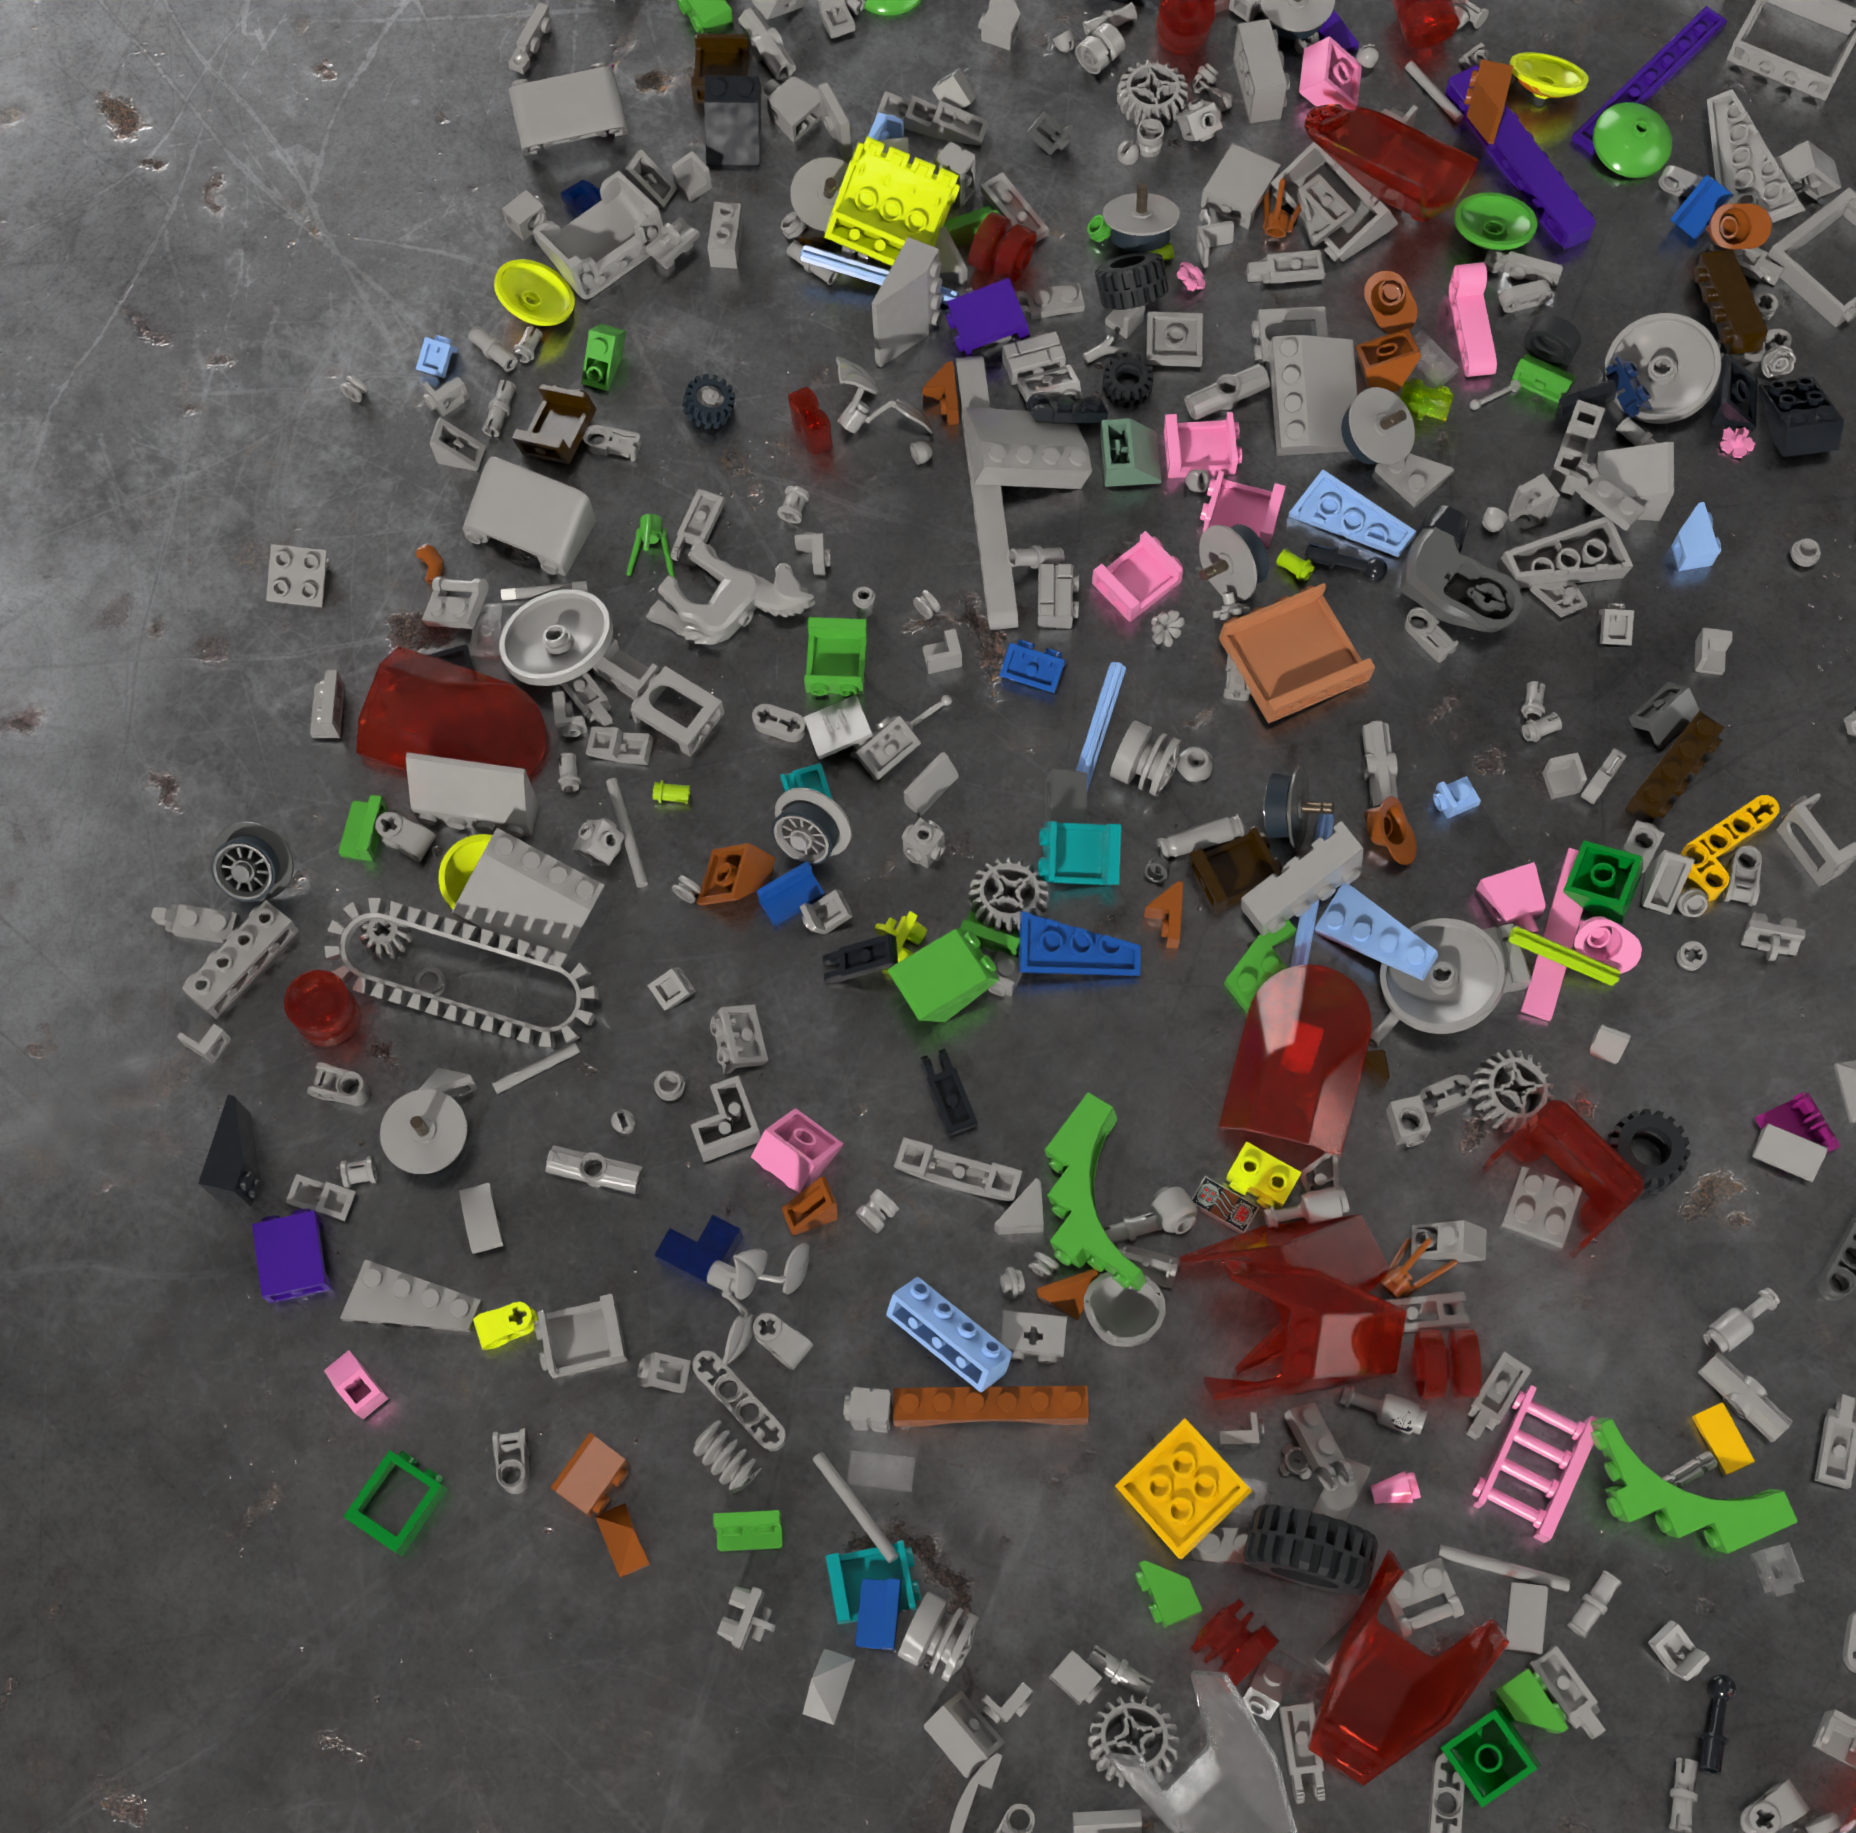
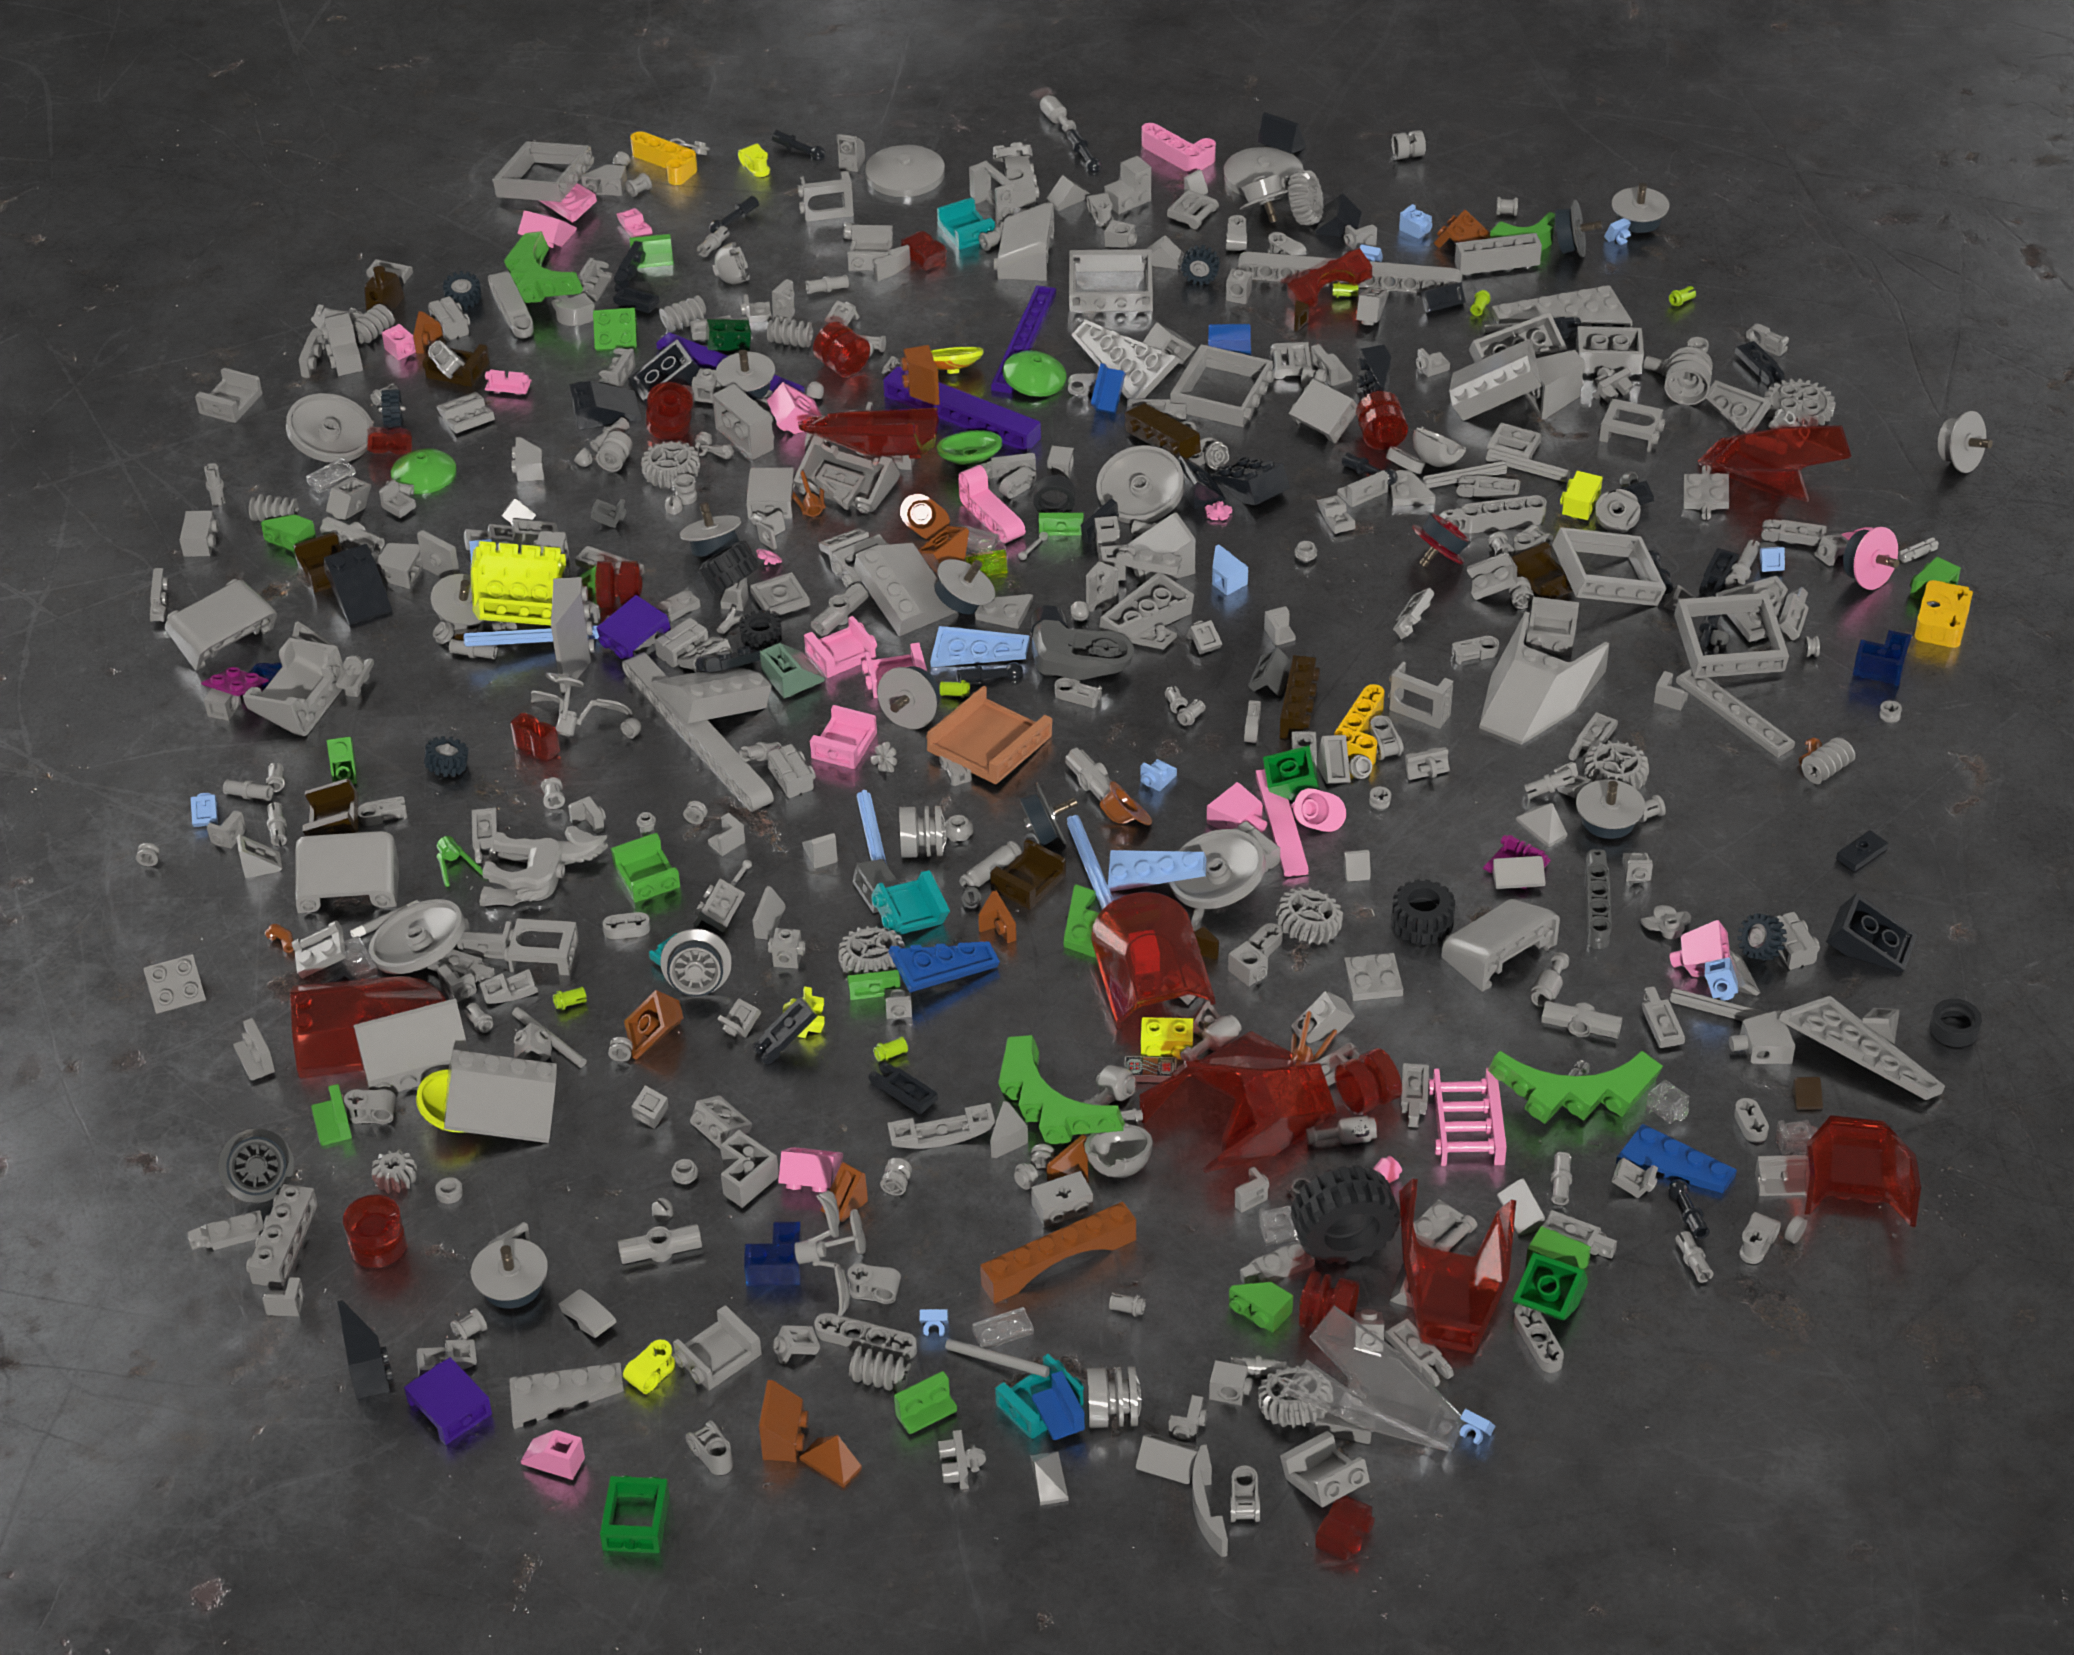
camera: 30 degrees left, 25 degrees down
light grey piece [307,1062,371,1106] -> none
light grey piece [324,898,599,1048] -> none
light grey bar [492,1042,580,1094] -> none
neon yellow dish [494,259,575,326] -> none
light grey panel [671,151,712,202] -> none
light grey brick [707,202,744,269] -> none
blue panel [757,861,825,927] -> none
light grey piece [803,695,873,760] -> none
light grey brick [843,1387,893,1433] -> none
light blue brick [886,1276,1013,1393] -> none
bright green slope [888,929,1000,1022] -> none
dark orange slope [922,361,959,425] -> none
blue bracket [999,639,1068,693] -> none
bright green plate [1087,215,1112,242] -> none
yellow plate [1115,1418,1252,1560] -> none
light grey brick [1175,99,1223,142] -> none
light grey hinge [1185,469,1209,492] -> none
light grey plant [1213,591,1251,620] -> none
light grey wedge [1241,821,1363,936] -> none
light grey hinge [1246,250,1325,284] -> none
light grey hinge [1284,1402,1355,1491] -> none
light grey bar [1405,61,1464,123] -> none
light grey bar [1437,1544,1571,1592] -> none
clear red windscreen [1483,1100,1644,1258] -> none
lime axle [1508,926,1620,986] -> none
light grey panel [1542,753,1587,799] -> none
dark blue hinge [1606,357,1653,417] -> none
yellow tile [1692,1402,1755,1476] -> none
dark orange piece [1705,203,1772,249] -> none
none -> magenta hinge [201,667,268,697]
none -> light grey slope [802,833,838,869]
none -> light grey bracket [818,528,870,563]
none -> lime pin [873,1037,908,1062]
none -> light blue tile [920,1309,949,1337]
none -> light grey brick [1047,446,1074,480]
none -> light grey pin [1109,1292,1146,1317]
none -> light grey windscreen [1441,899,1560,992]
none -> blue wing [1616,1124,1737,1193]

